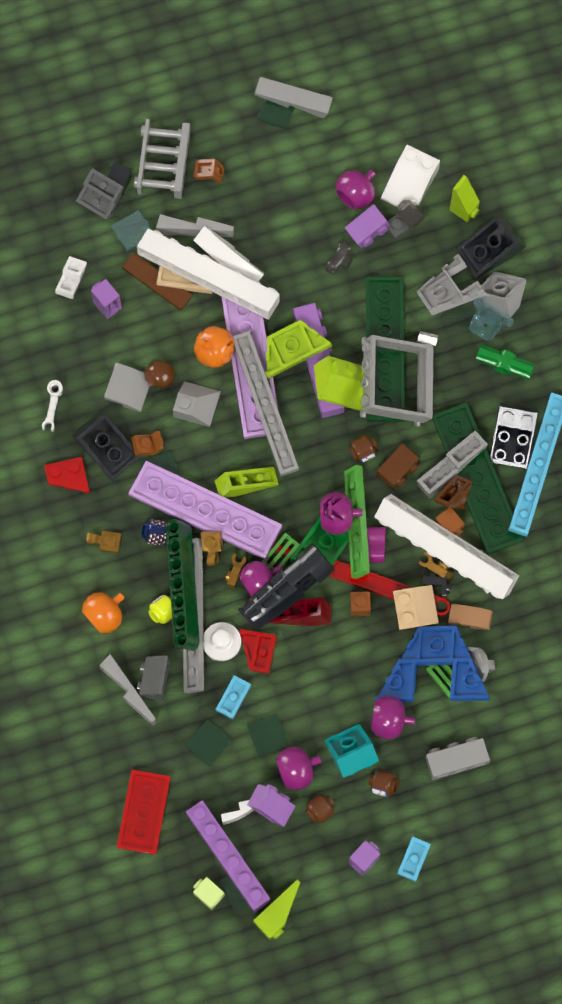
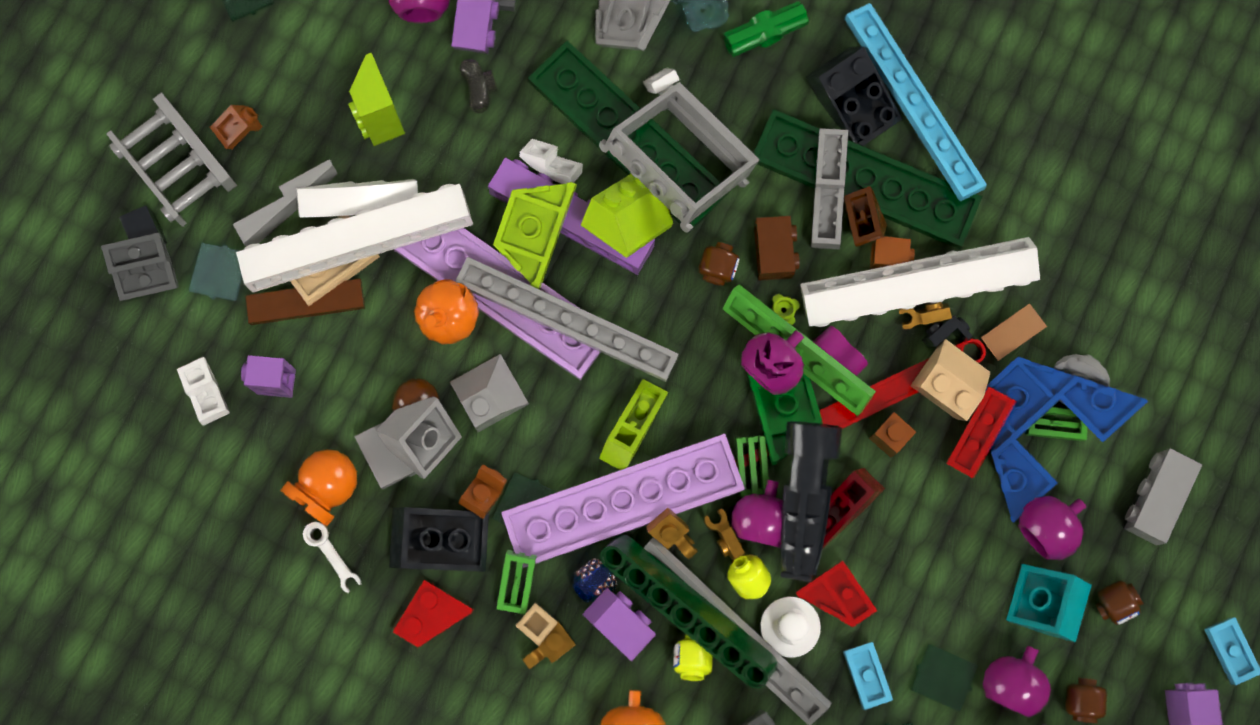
camera: 50 degrees left, 5 degrees up
none -> orange tile [280,449,357,526]
none -> lime slope [348,53,405,146]
none -> light grey slope [376,397,462,479]
none -> bright green tile [497,550,537,615]
none -> tan slope [516,603,558,646]
none -> white slope [520,139,583,184]
none -> medium lavender brick [582,588,656,661]
none -> neon yellow head [727,555,771,599]
none -> lime plate [772,294,800,325]
none -> red plate [946,387,1017,478]

